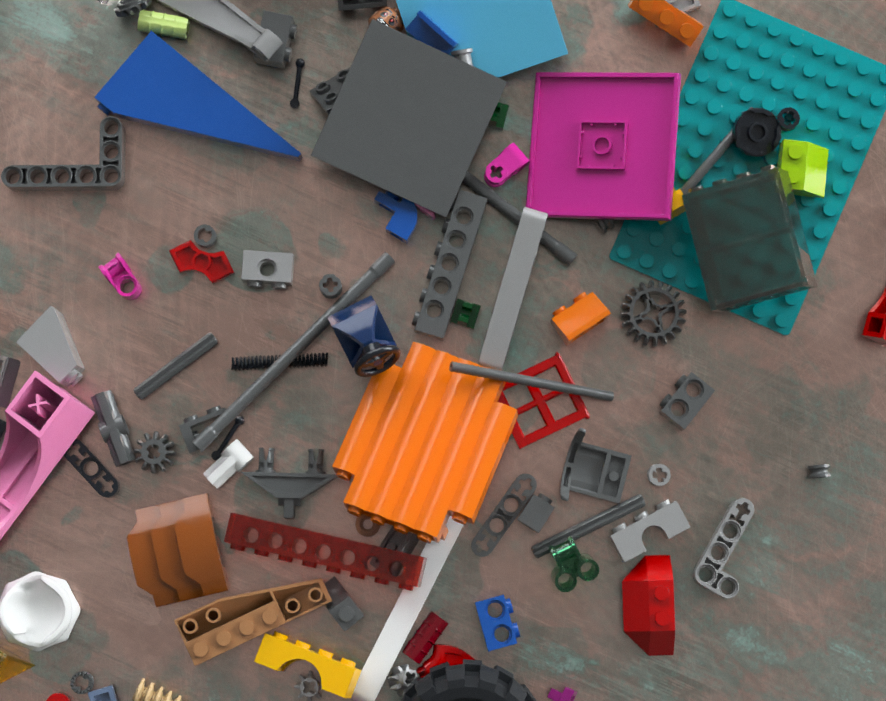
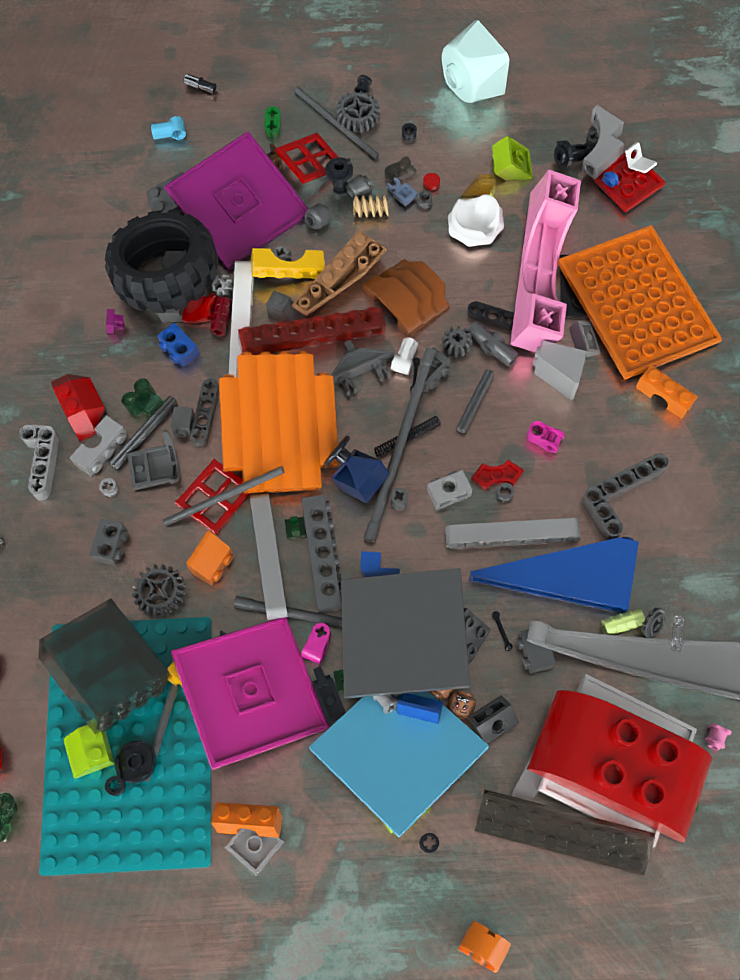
camera: 155 degrees right, 15 degrees down
none -> black hinge [312,666,346,725]
none -> light grey beam [445,518,581,549]

